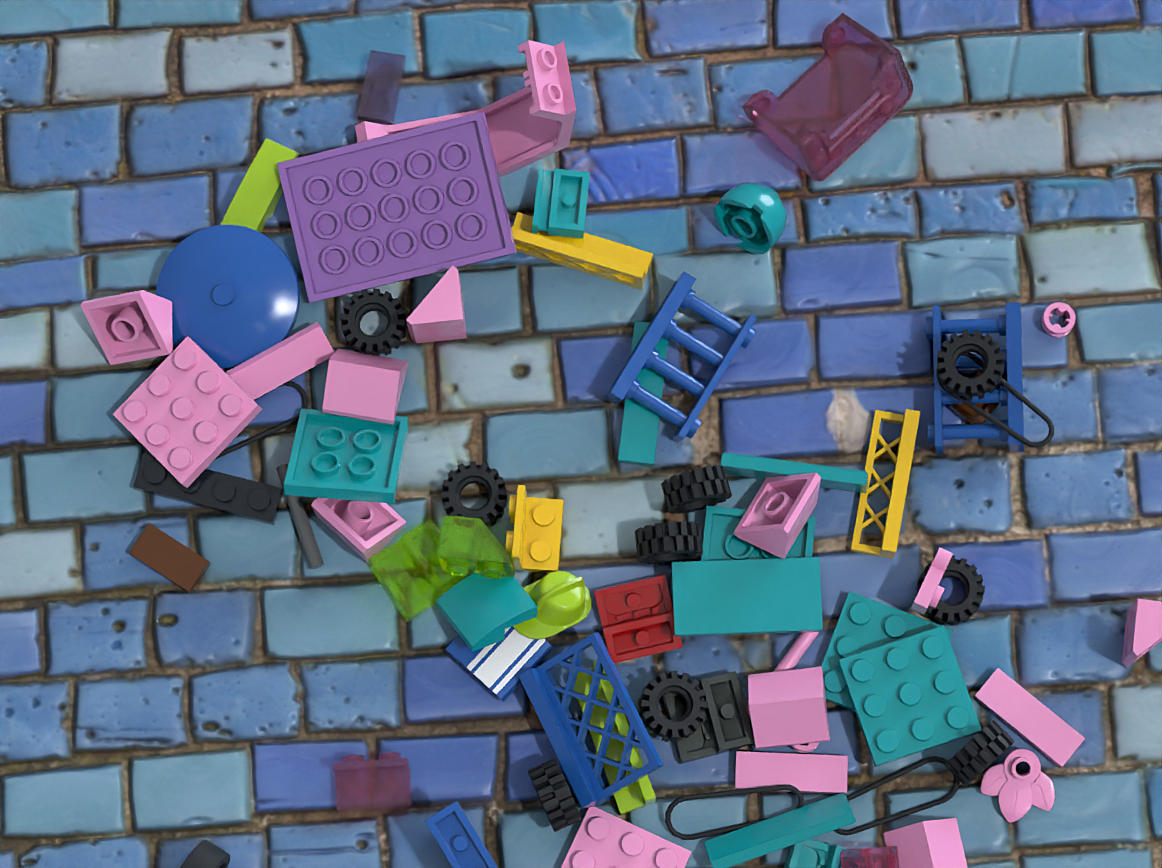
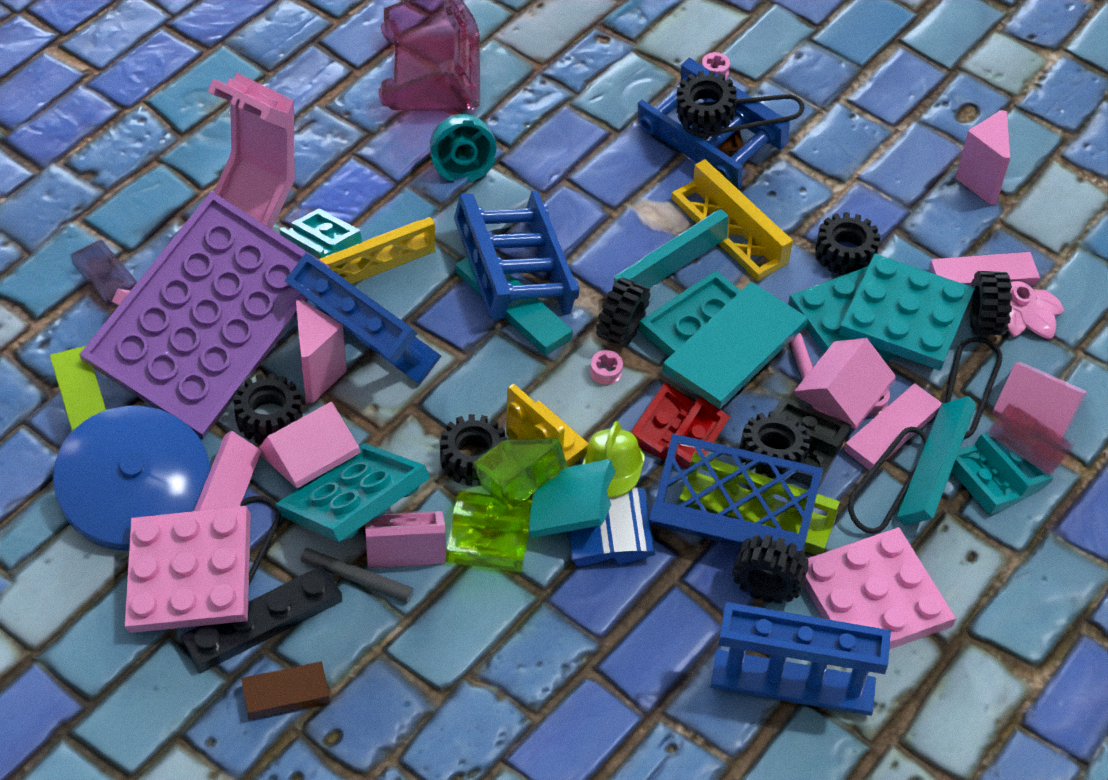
camera: 55 degrees left, 25 degrees down
bright pink slope [80,290,173,365] -> none
clear pink bracket [333,752,412,812] -> none
black tyre [635,521,704,564] -> none
bright pink slope [733,473,821,559] -> none
bright pink plate [911,547,953,615] -> none
none -> blue fence [284,252,442,385]
none -> bright pink bush [590,350,623,385]

